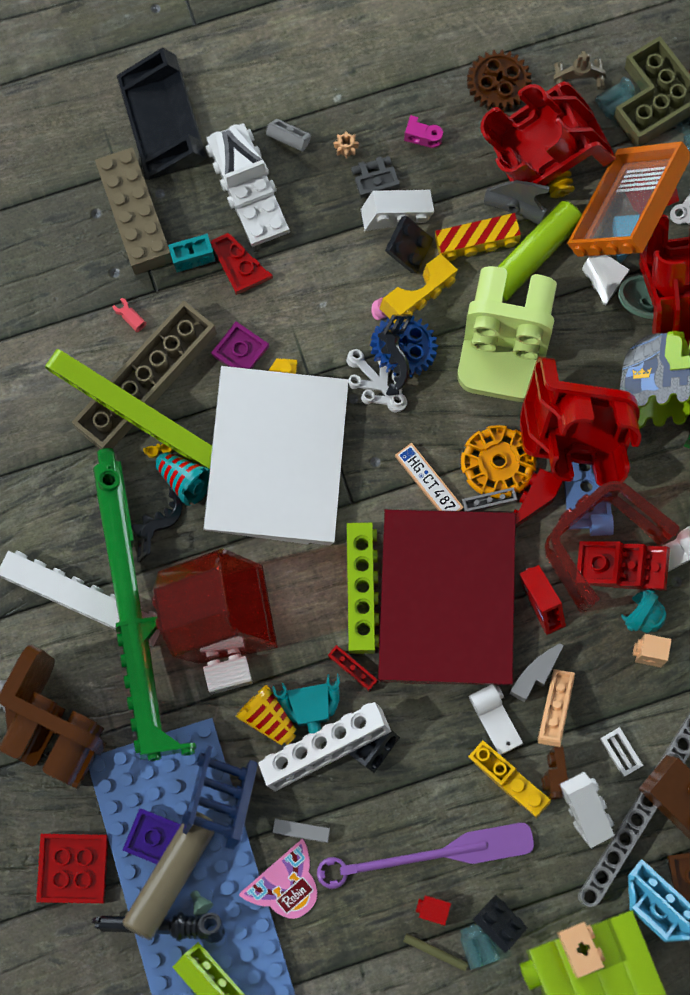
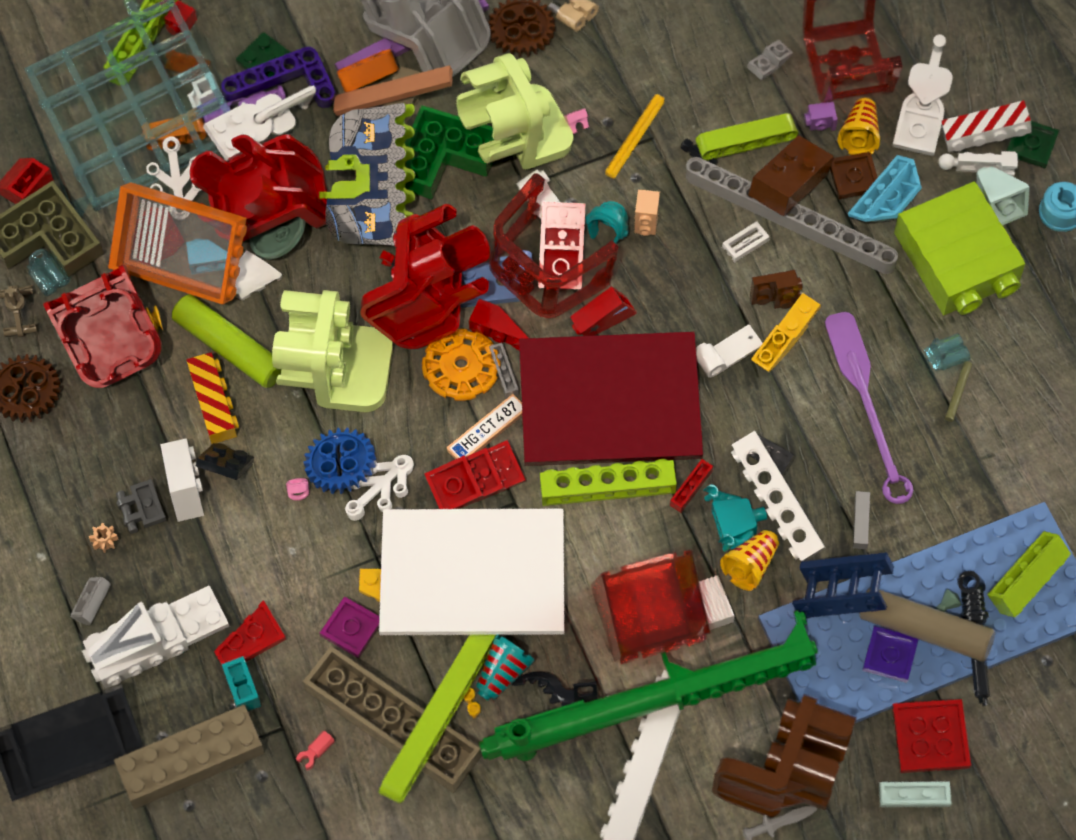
camera: 100 degrees left, 10 degrees down
sticker [239,839,317,919] -> none
black piece [378,314,412,396] -> none
yellow arch [379,253,458,324] -> none
dark pink leg [404,115,443,148] -> none
red brick [415,895,451,926] -> none
black plate [472,895,528,953] -> none
dark grey pin [484,180,549,224] -> none
light grey slope [509,644,564,702] -> none
light nougat tile [538,669,575,747] -> none
light nougat brick [557,922,605,978] -> none
white wedge [560,772,615,848] -> none
none -> red slope [424,440,526,509]
none -> light aqua tile [879,782,951,807]

